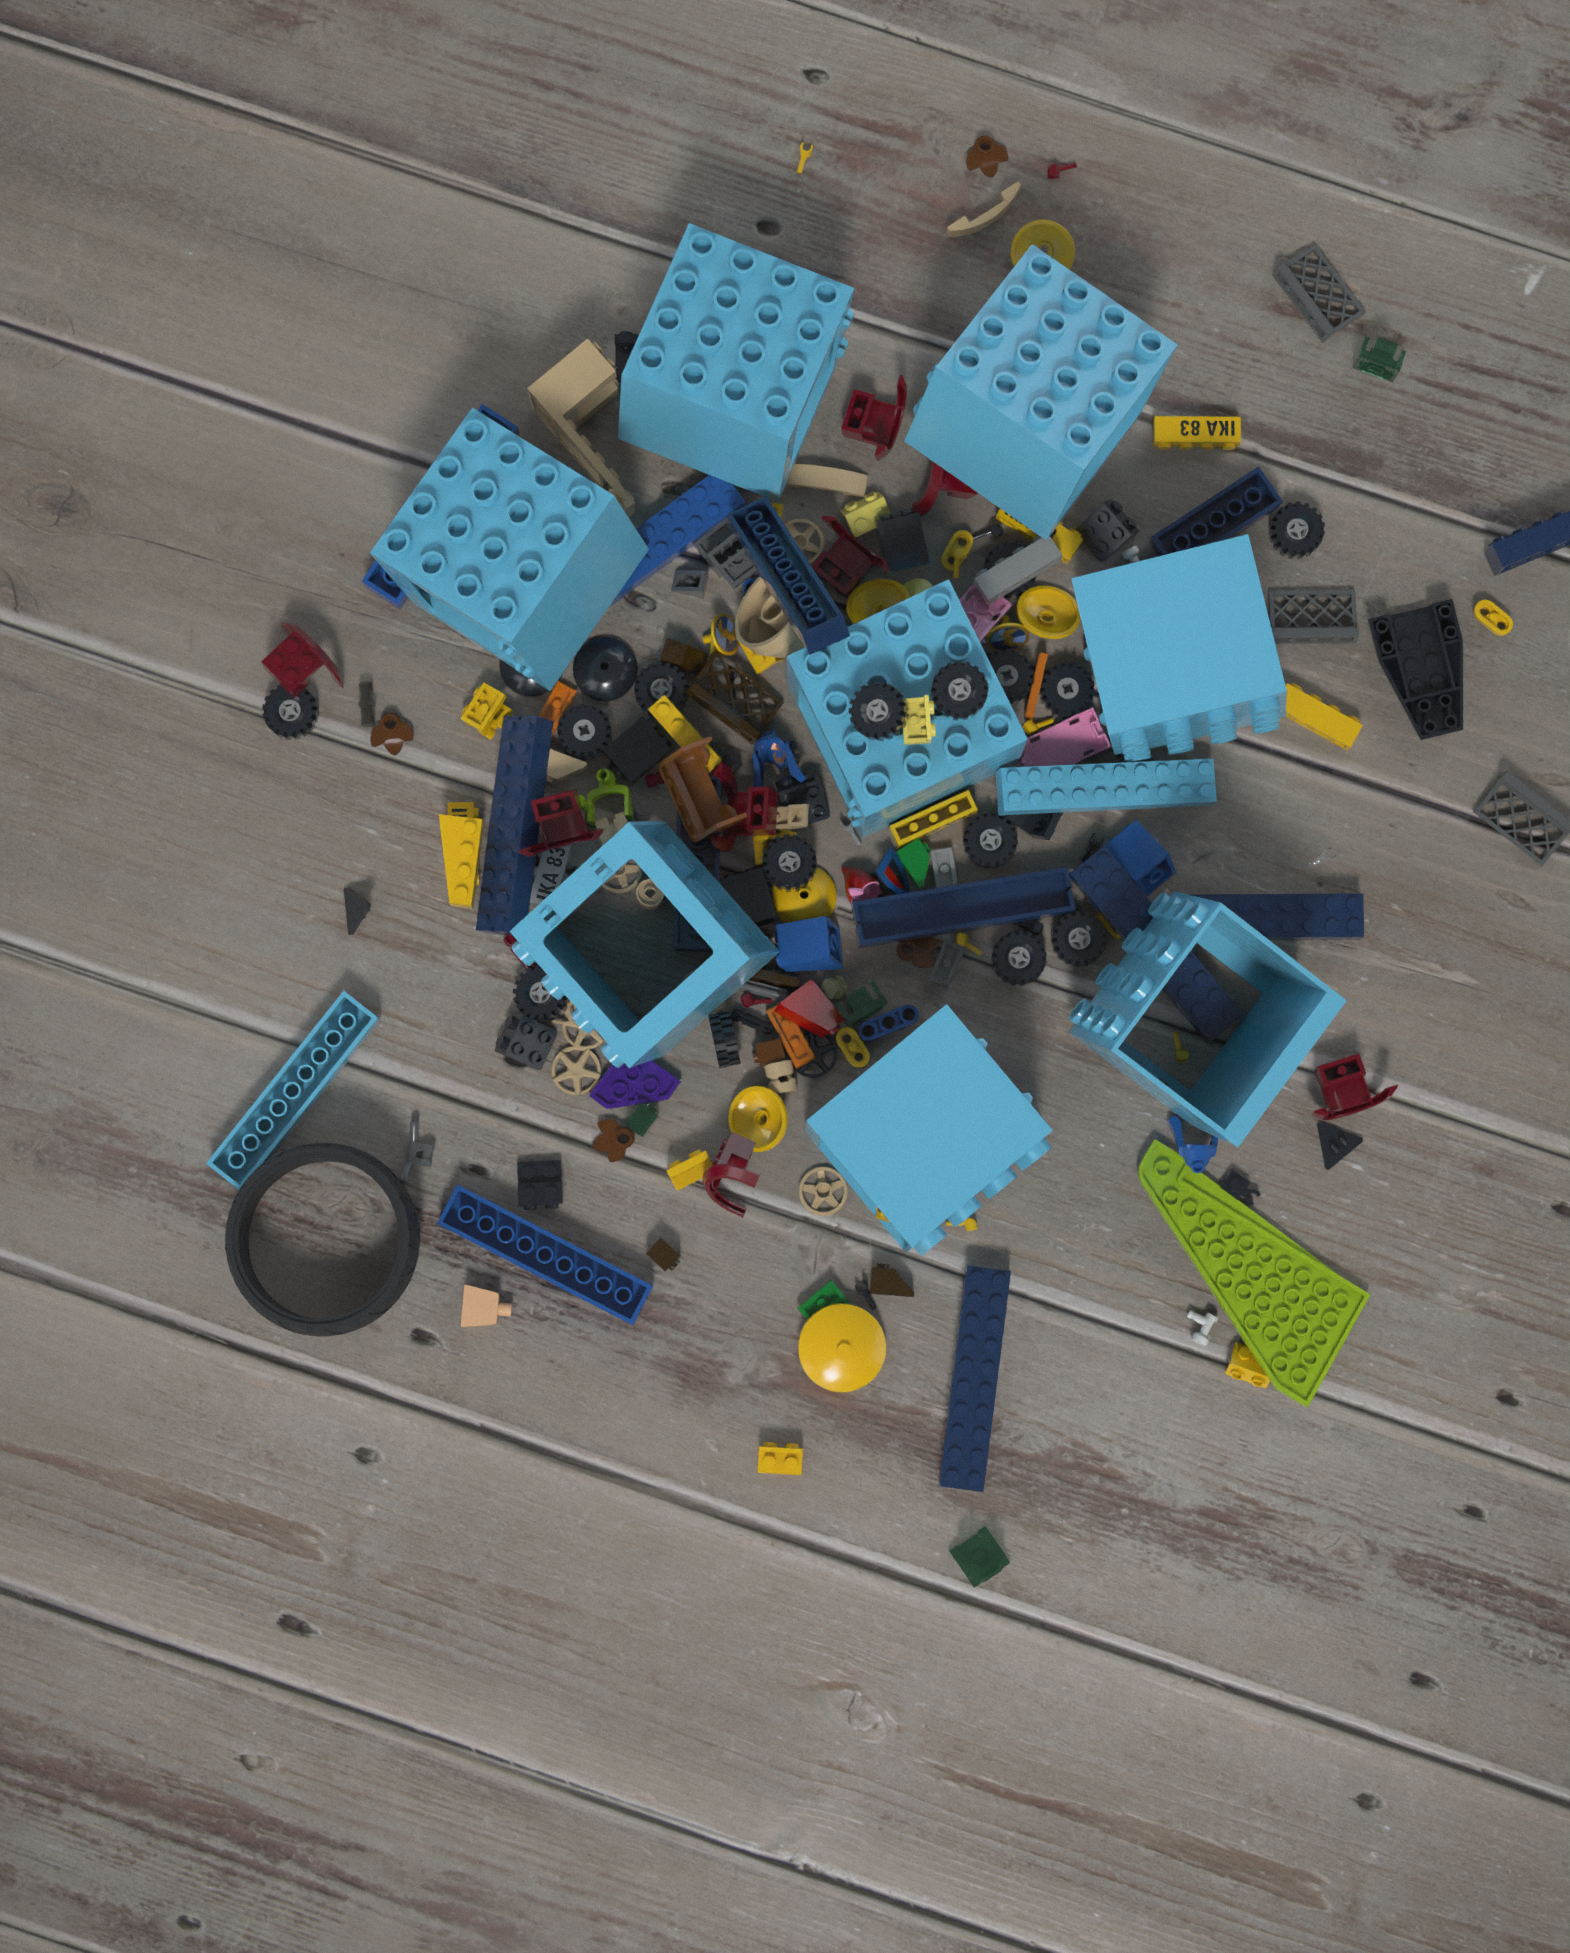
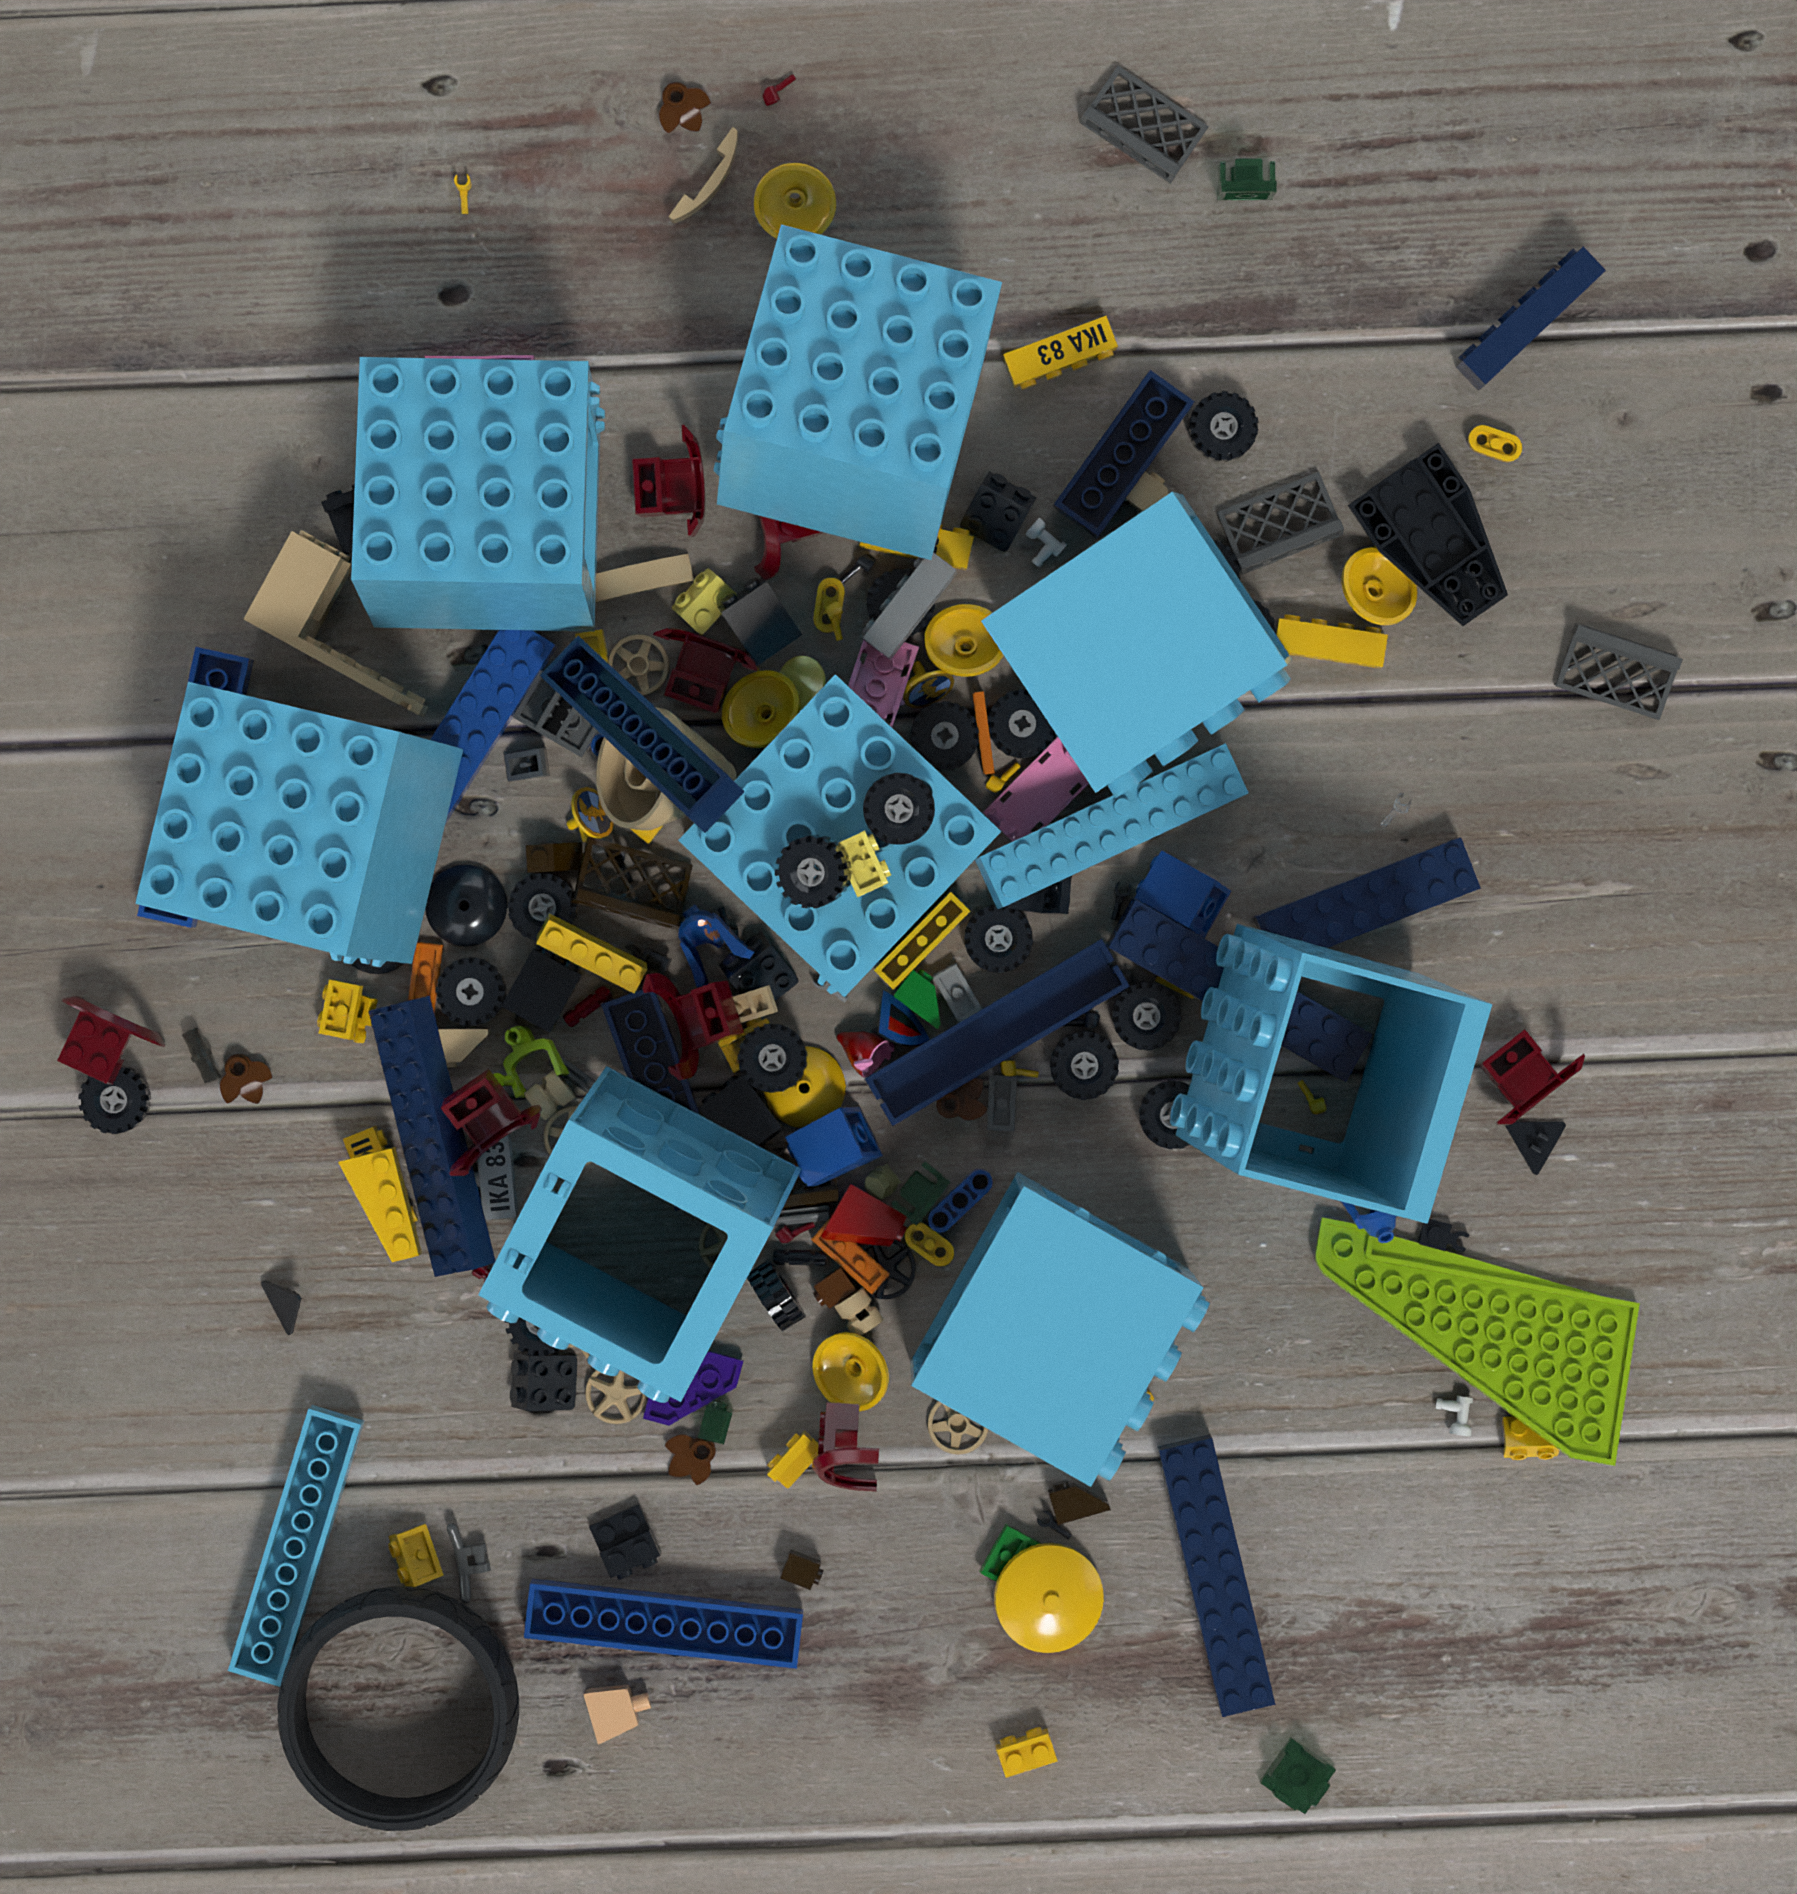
camera: 15 degrees left, 5 degrees up
dark orange windscreen [659,736,747,842] -> none
none -> yellow bracket [388,1524,444,1587]
none -> black wheel [1138,1080,1191,1150]
none -> yellow dish [1341,547,1417,625]

